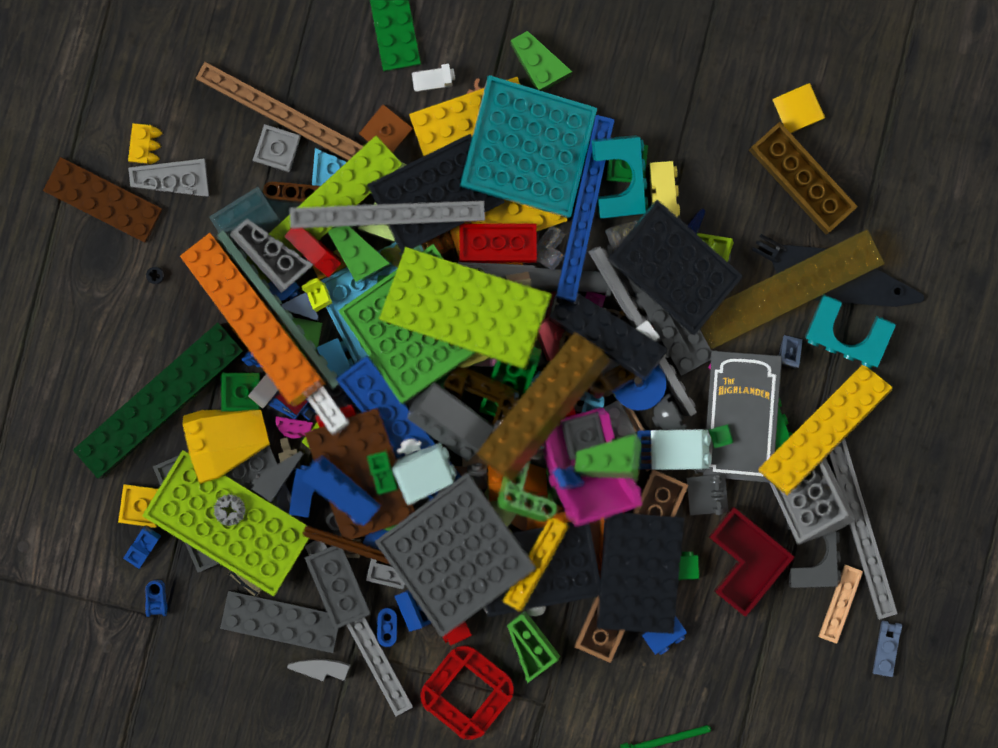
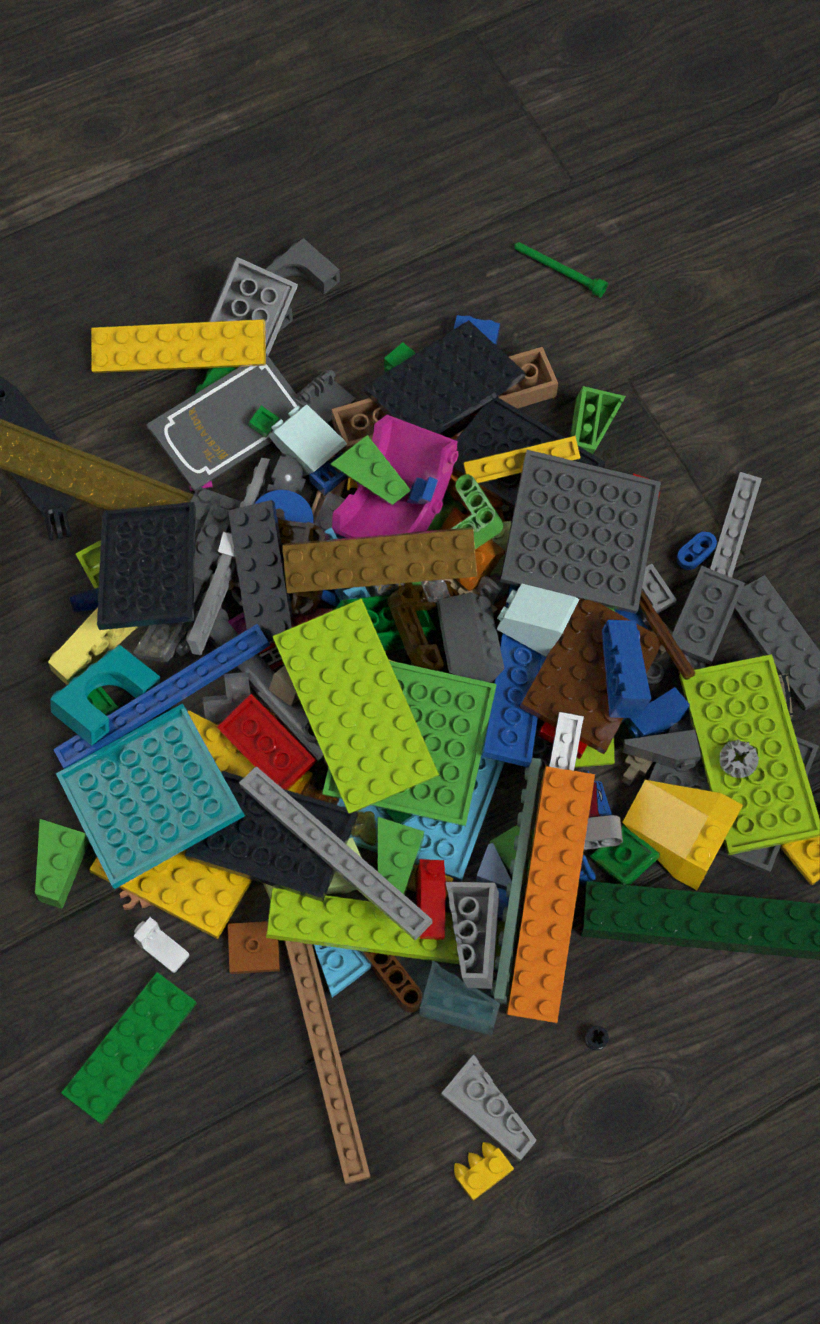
camera: 140 degrees left, 20 degrees down
reddish brown plate [43,157,163,243] -> none
light grey plate [253,124,301,173] -> none
dark pink plate [276,417,314,439] -> none
light grey slope [287,659,351,681] -> none
neon yellow bracket [301,278,332,312] -> none
dark azure brick [317,338,354,376] -> none
green slope [367,451,398,495] -> none
blue brick [394,590,432,632] -> none
white plate [397,439,421,455] -> none
red plate [421,645,514,740] -> none
dark grey tile [561,412,605,460] -> none
dark red piece [708,507,794,617] -> none
sand blue slope [779,335,802,369] -> none
teal arch [805,294,896,368] -> none
light nougat tile [818,564,863,644] -> none
light grey plate [829,439,897,619] -> none
sand blue plate [872,620,902,677] -> none

